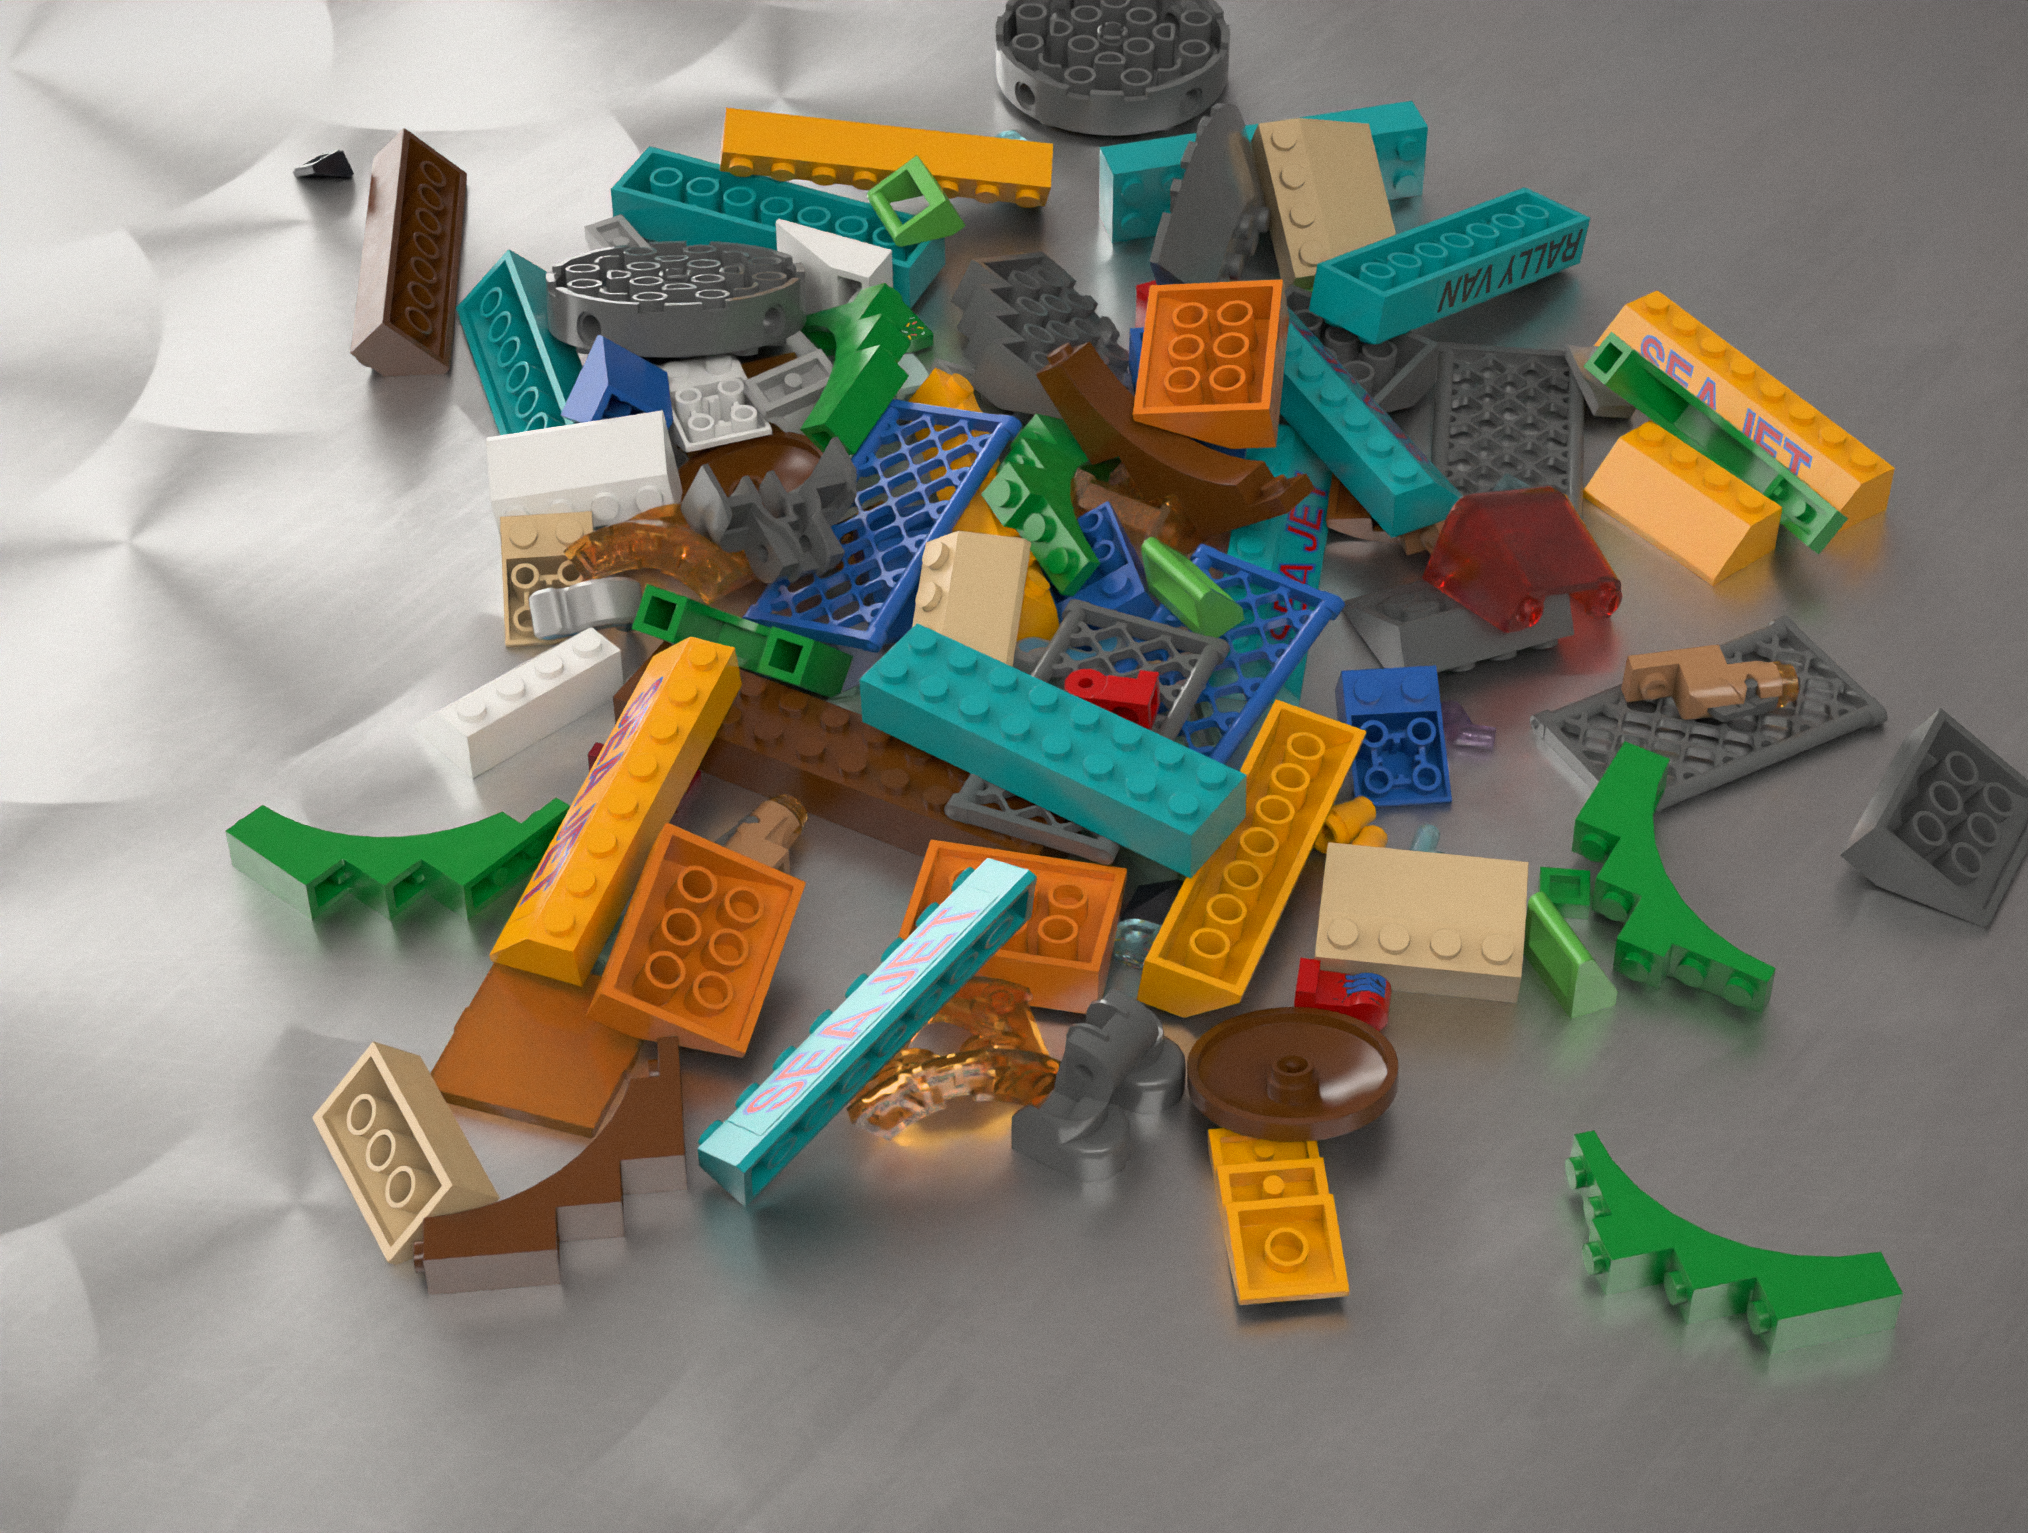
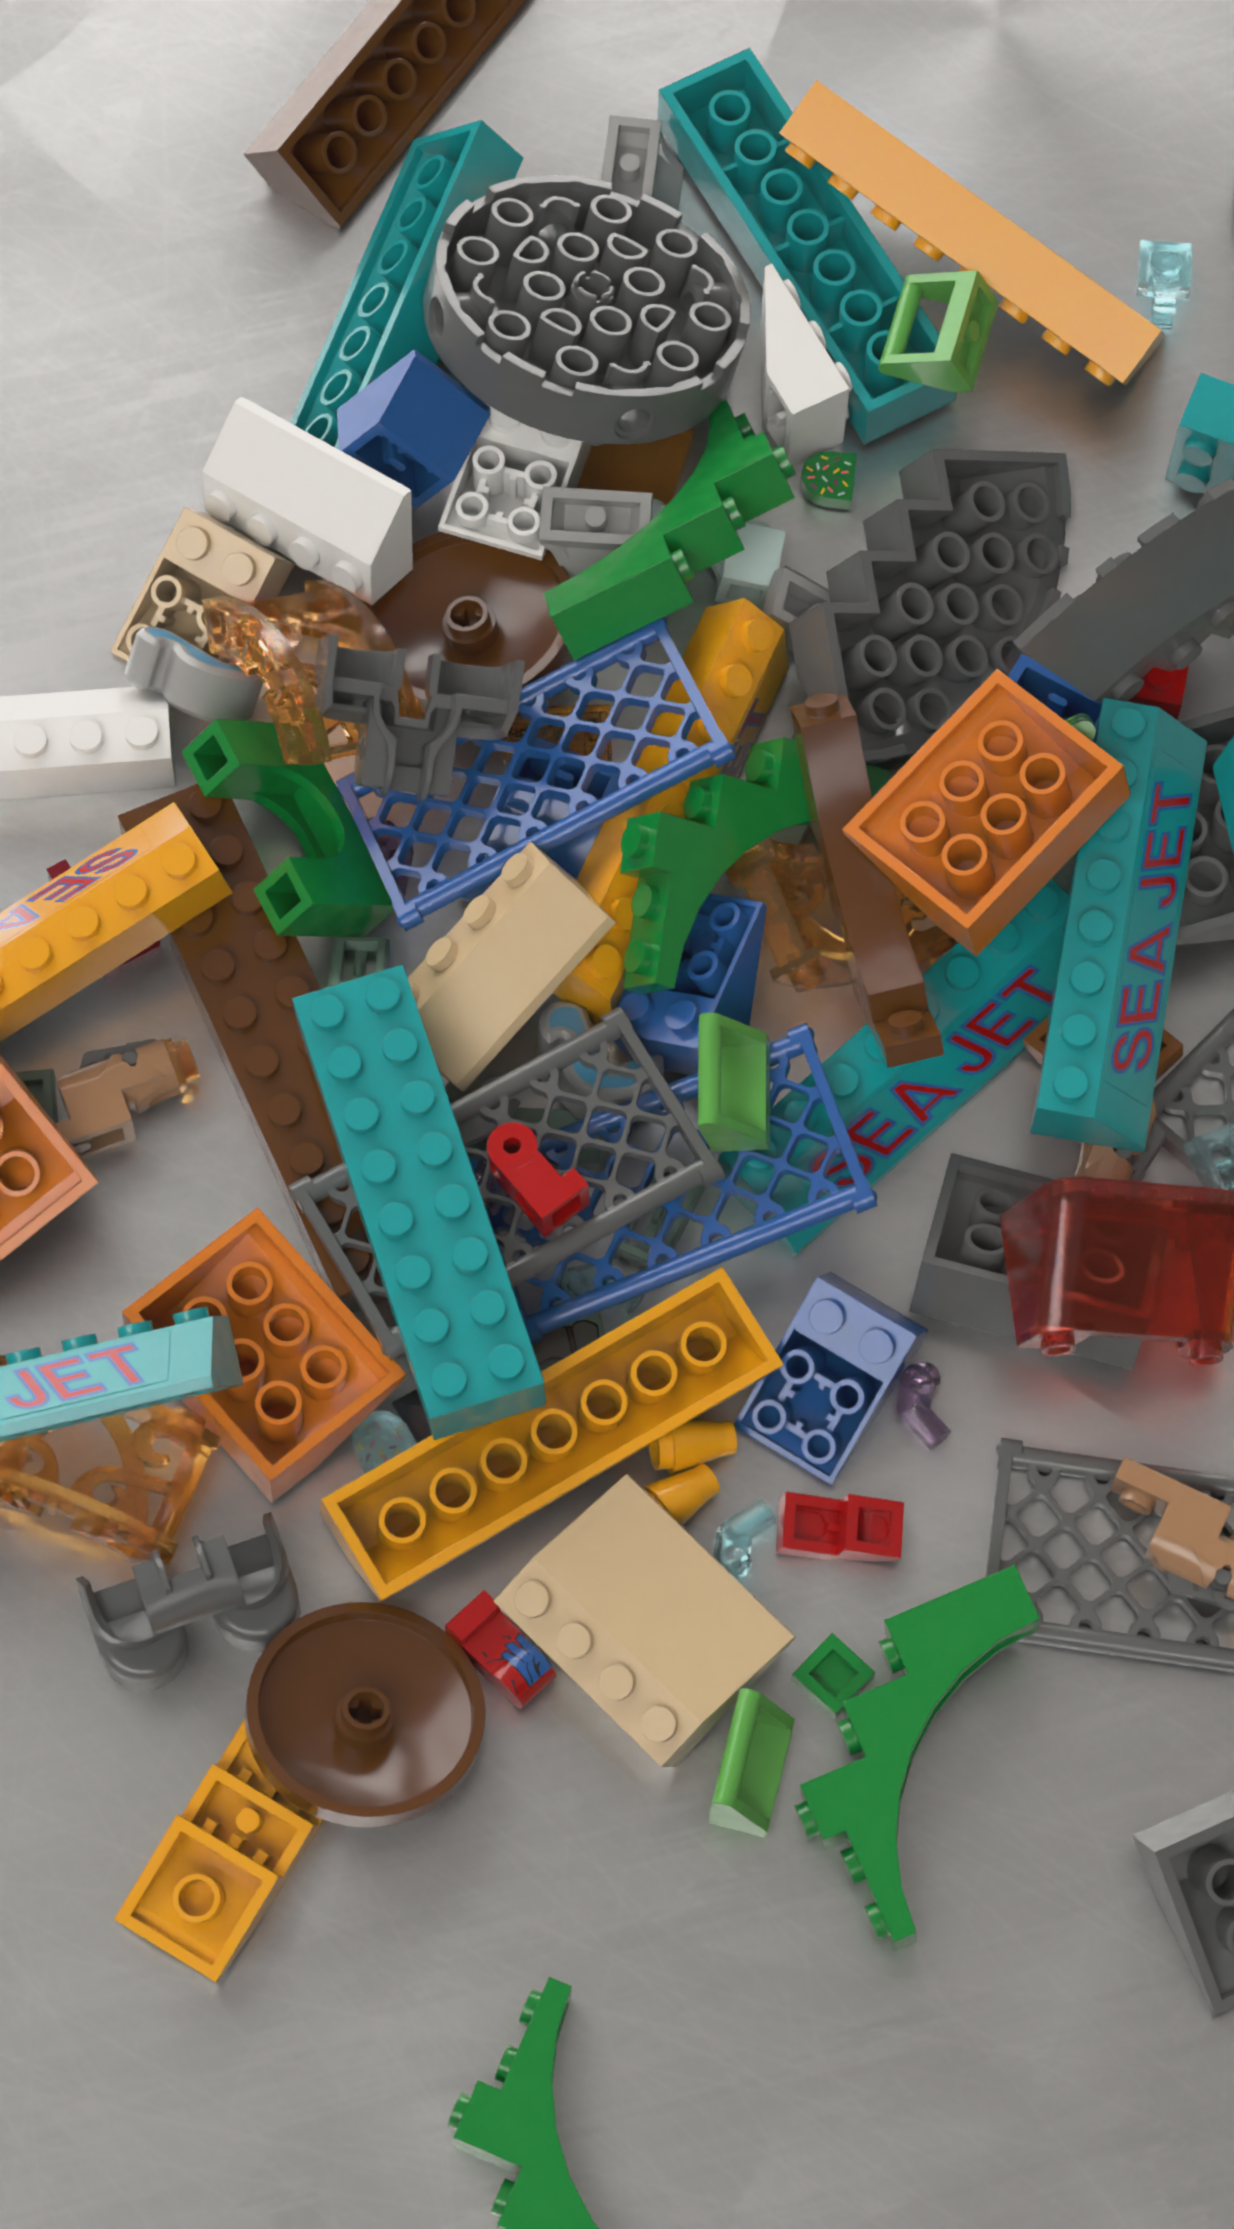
camera: 35 degrees right, 25 degrees up
none -> red slope [776,1491,904,1562]

